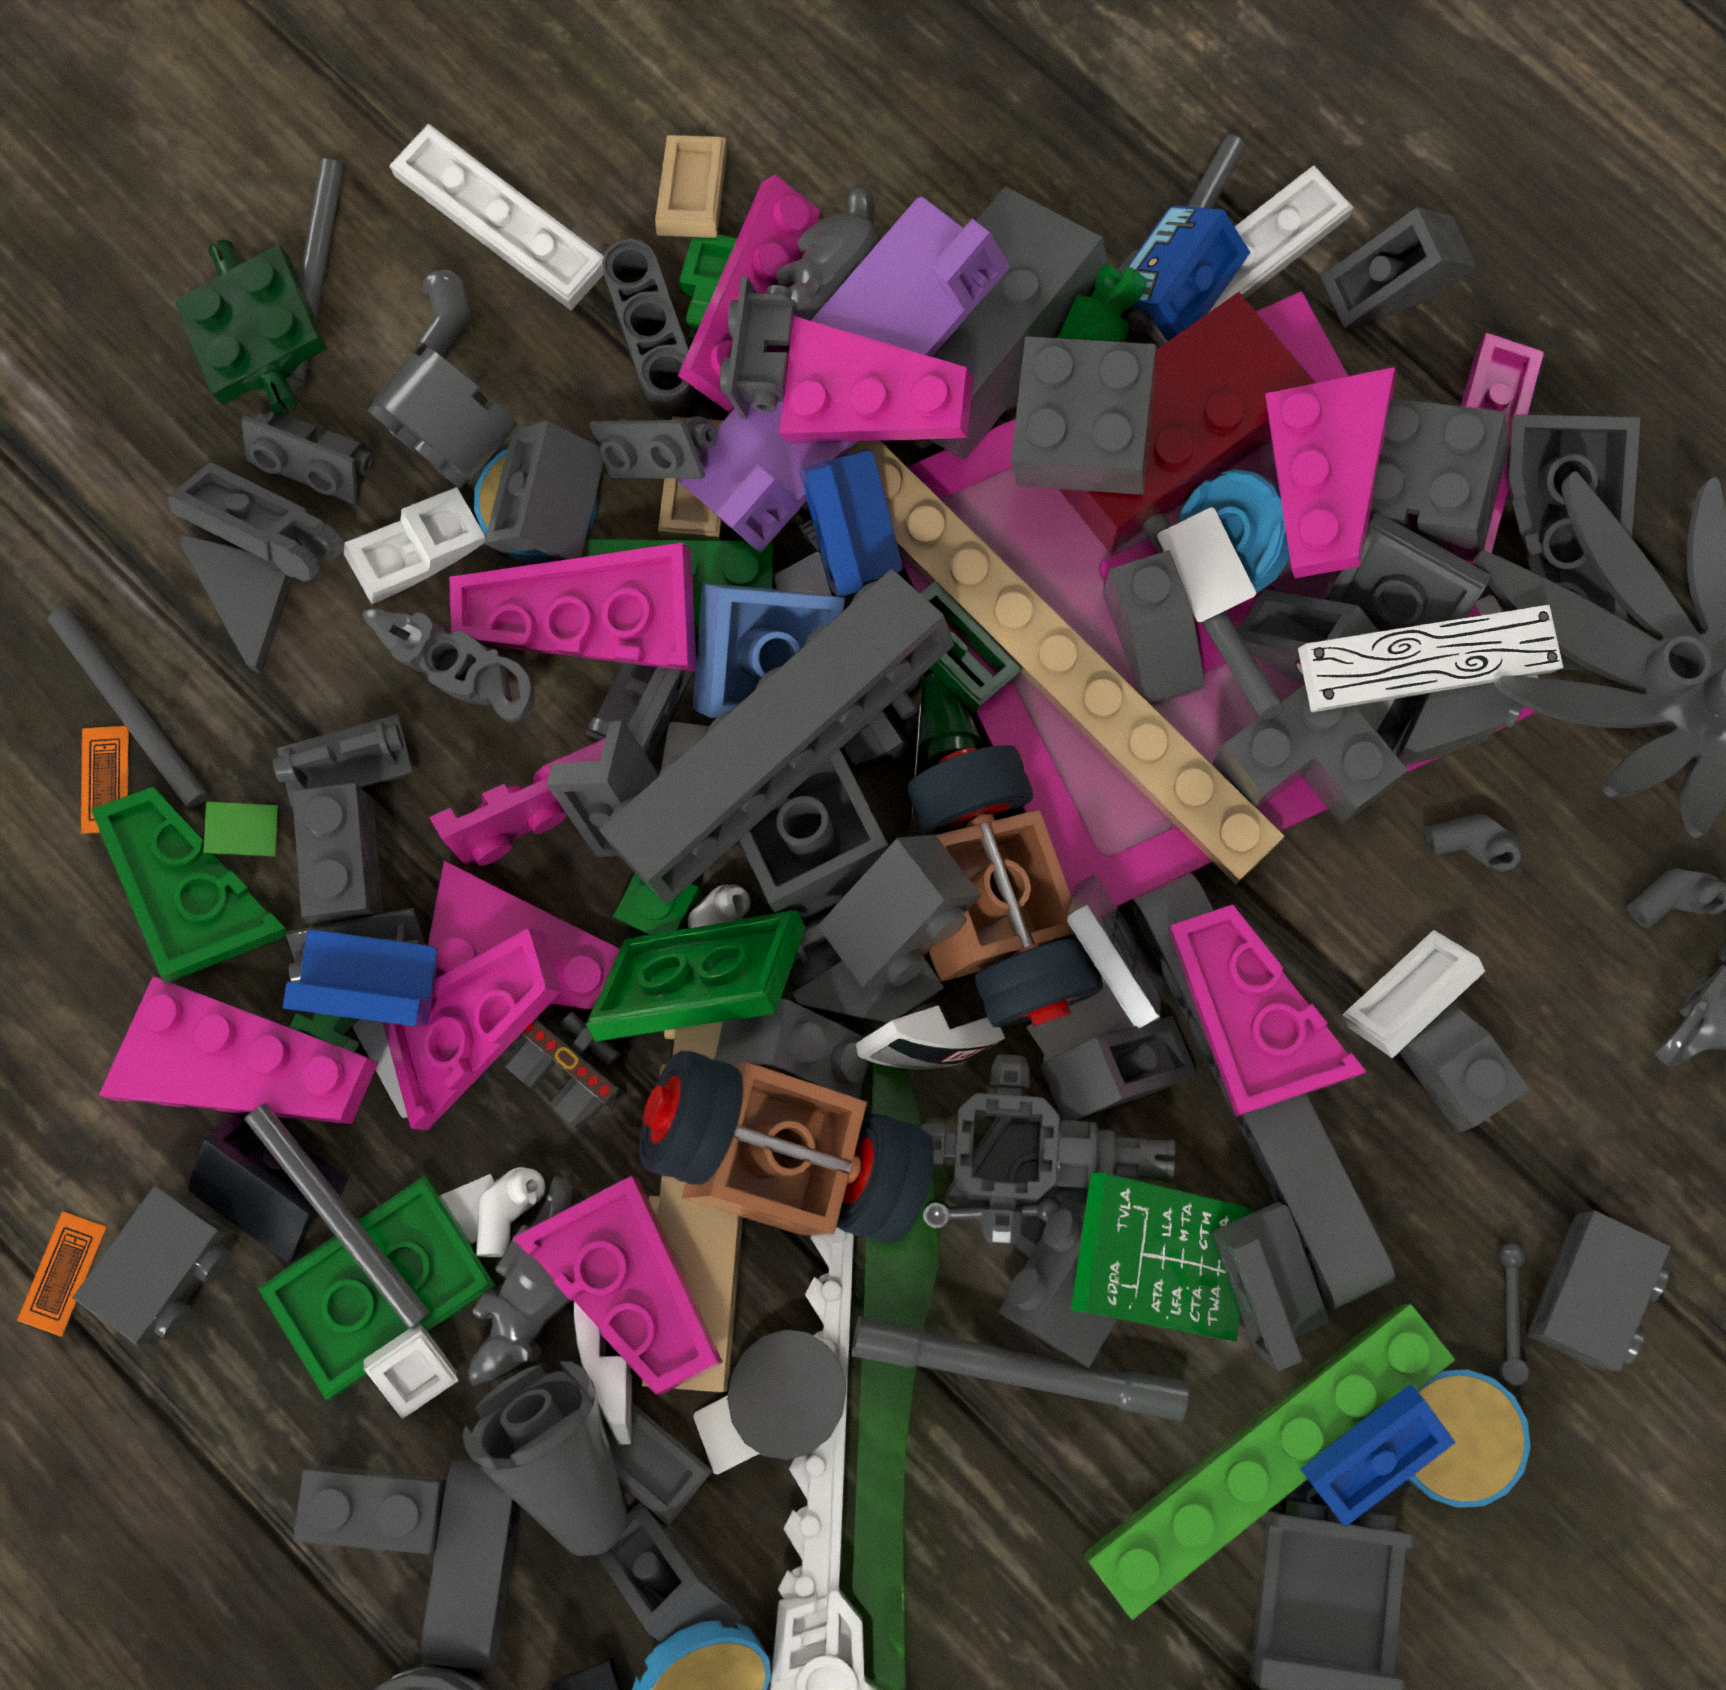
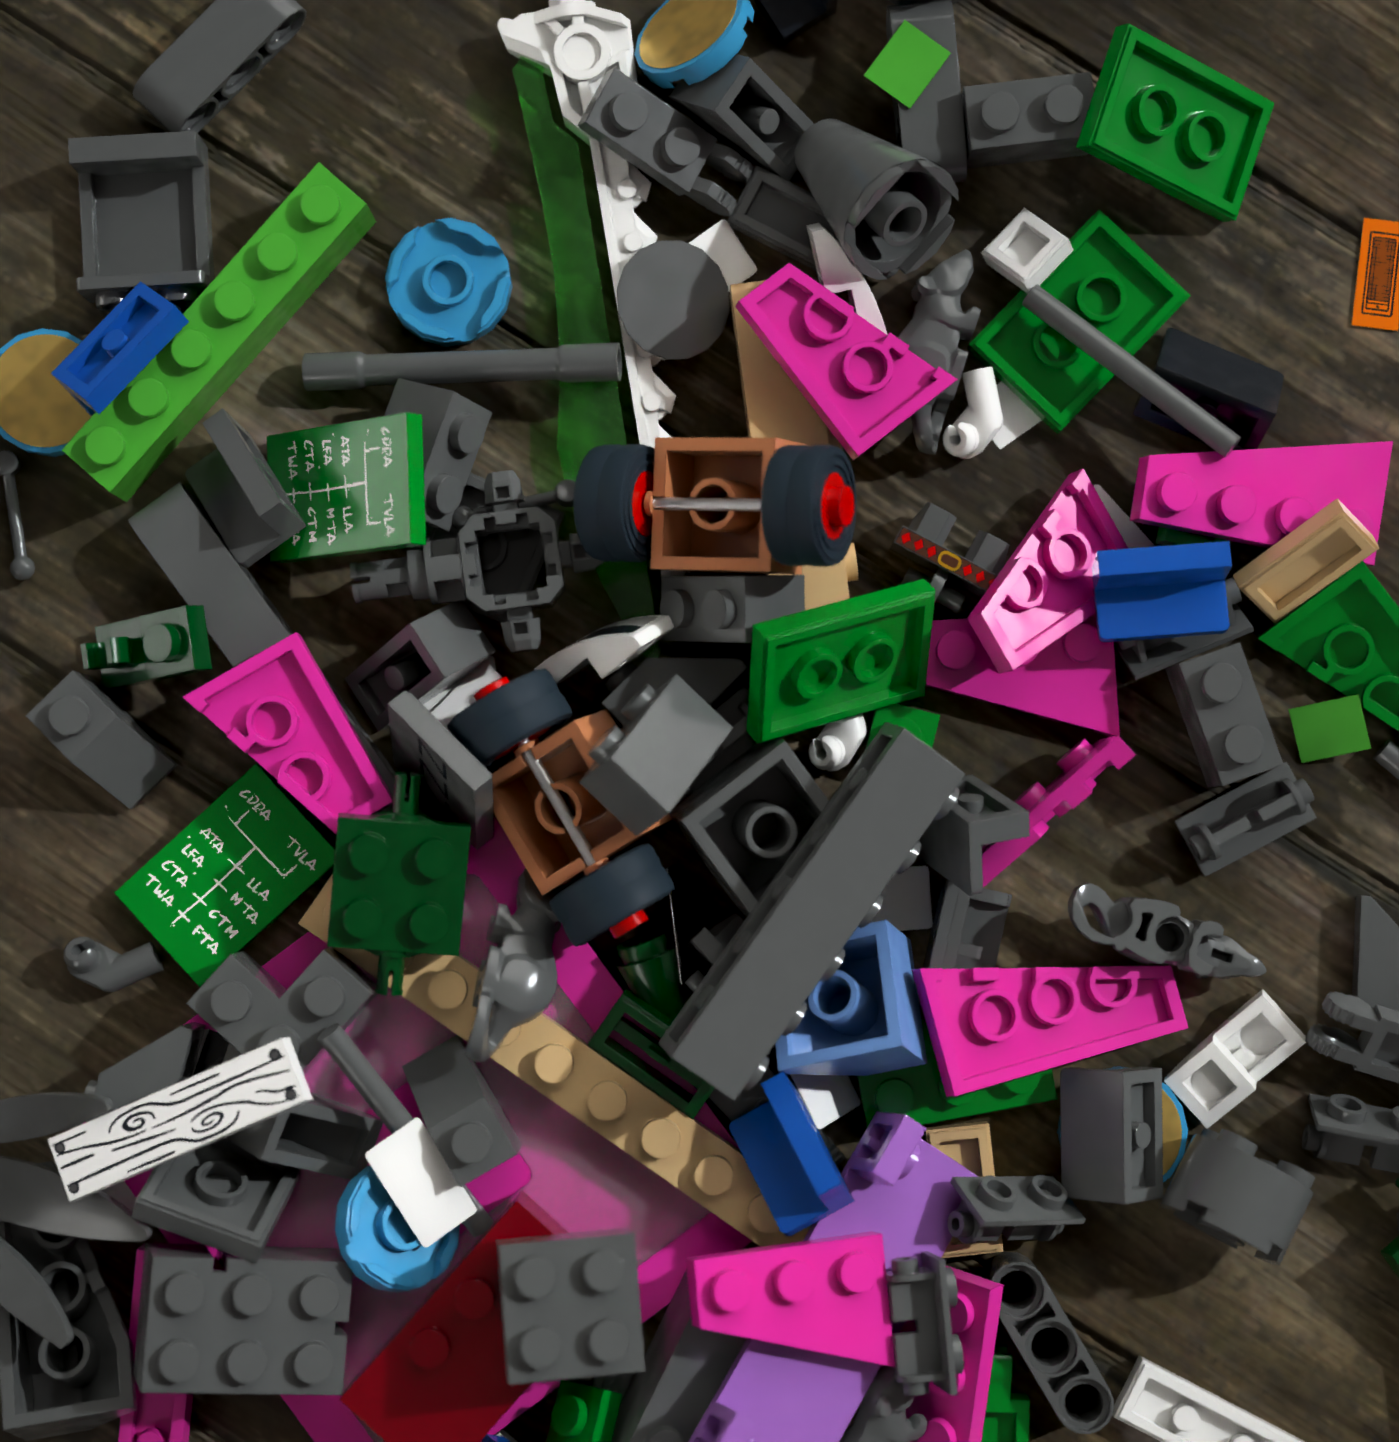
camera: 165 degrees right, 10 degrees up
dark grey brick [72,1185,237,1344] -> none
dark grey arm [416,269,472,357] -> none
dark pink wing [1265,367,1396,579] -> none
white tile [1342,930,1485,1058] -> none
none -> dark green plate [80,605,212,689]
none -> green tile [114,763,335,987]
none -> dark green plate [327,772,471,996]
none -> dark azure tile [385,218,512,347]
none -> dark grey animal [465,868,561,1062]
none -> dark grey hinge [577,68,754,217]
none -> bright green sticker [863,20,951,109]
none -> green tile [1076,23,1275,222]
none -> tan tile [1233,498,1379,624]

